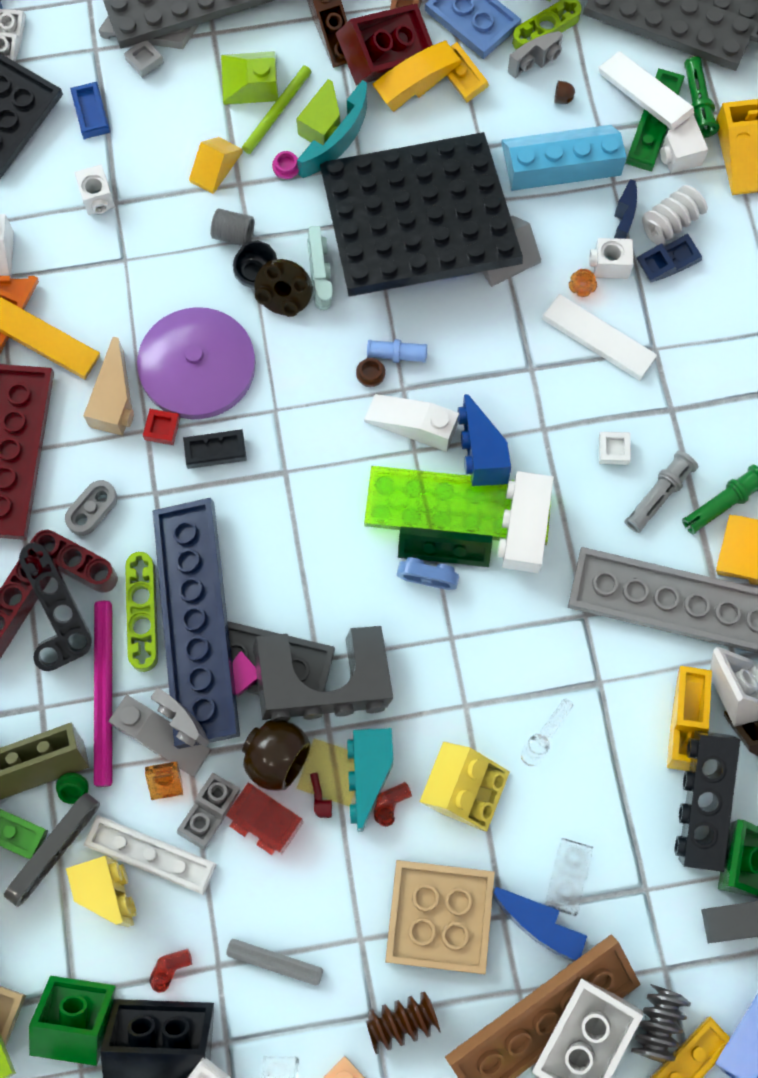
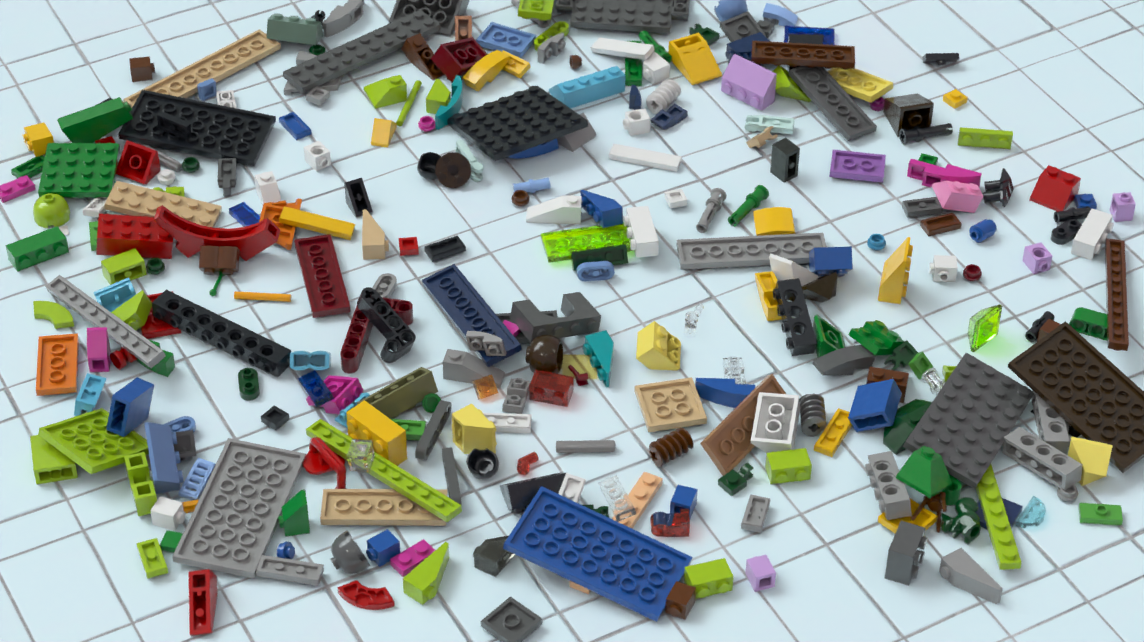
camera: 20 degrees left, 30 degrees down
green slope [29,975,116,1066] -> none
dark pink axle [94,600,112,787] -> none
lime beam [125,552,158,672] -> none
medium lavender dish [137,307,256,419] -> none
light grey piece [210,208,255,245] -> none
clear red arm [373,782,412,827] -> none
clear orange plate [568,269,597,297] -> none
none -> black slope [344,177,373,217]
none -> dark grey beam [442,447,462,506]
none -> black hair [466,448,499,479]

